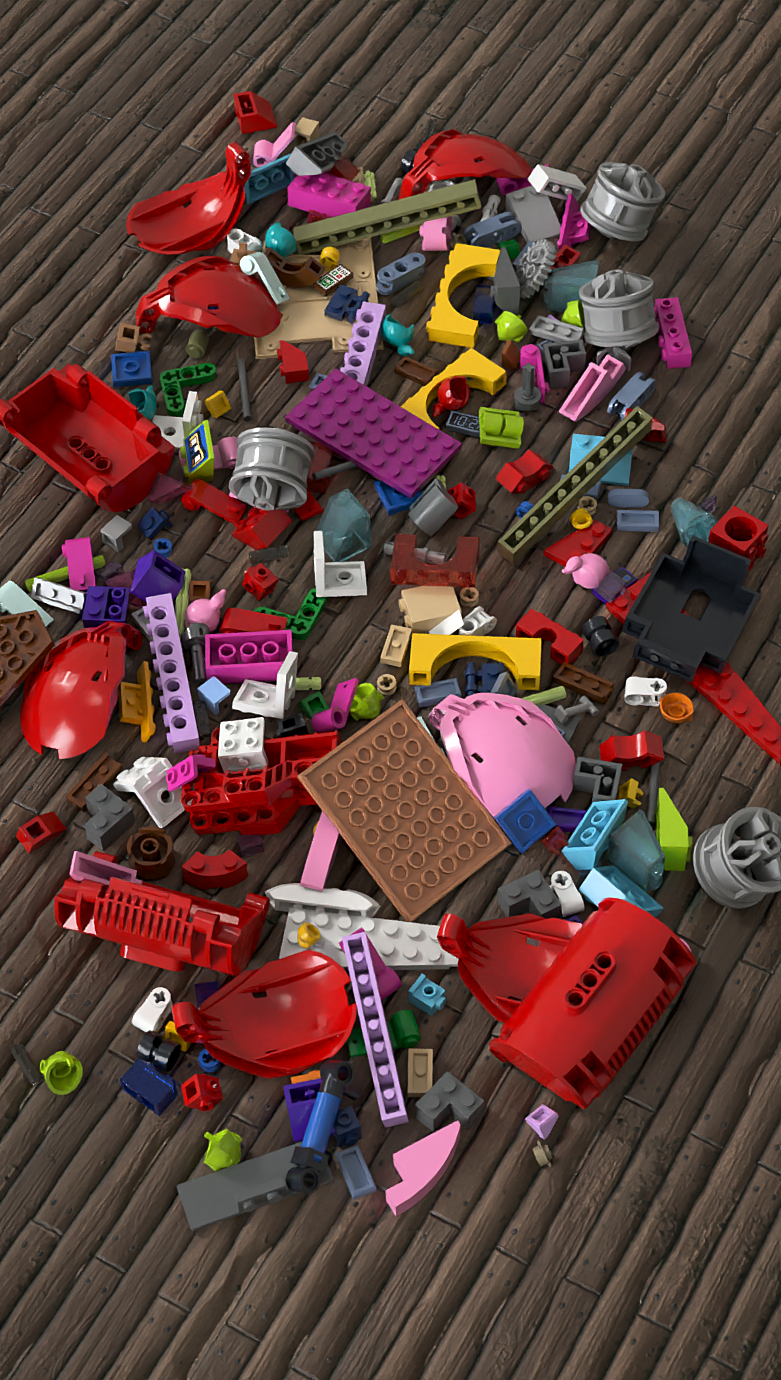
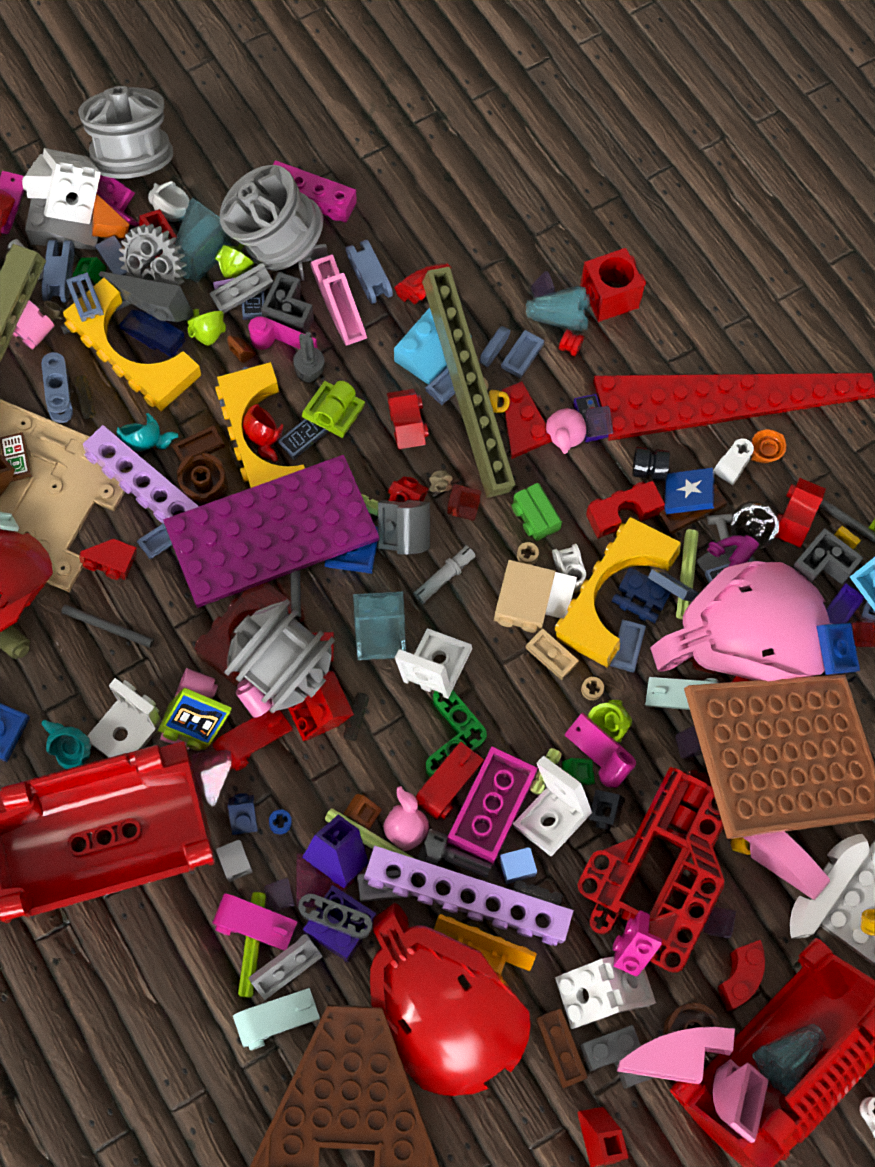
camera: 65 degrees left, 15 degrees up
green beam [160,363,217,417] -> none
yellow tile [205,390,231,418] -> none
white bracket [218,717,269,773] -> none
red brick [242,563,279,601] -> none
dark blue plate [324,285,370,323] -> none
clear red arch [390,534,480,588] -> none
blue bush [516,501,534,519] -> none
black panel [622,536,761,682] -> none
none -> white bracket [42,148,101,224]
none -> sand blue tile [66,272,104,322]
none -> orange slope [92,195,130,239]
none -> white hair [148,181,190,222]
none -> reddish brown brick [177,453,228,506]
none -> dark grey beam [298,894,372,939]
none -> dark tan plate [429,471,453,492]
none -> clear red panel [447,484,481,521]
none -> bright green brick [512,483,562,541]
none -> red wheel [558,329,585,357]
none -> bright pink slope [617,1027,735,1084]
none -> blue tile [665,468,714,514]
none -> magenta plant [707,535,759,567]
none -> clear smoke cylinder [730,501,779,550]

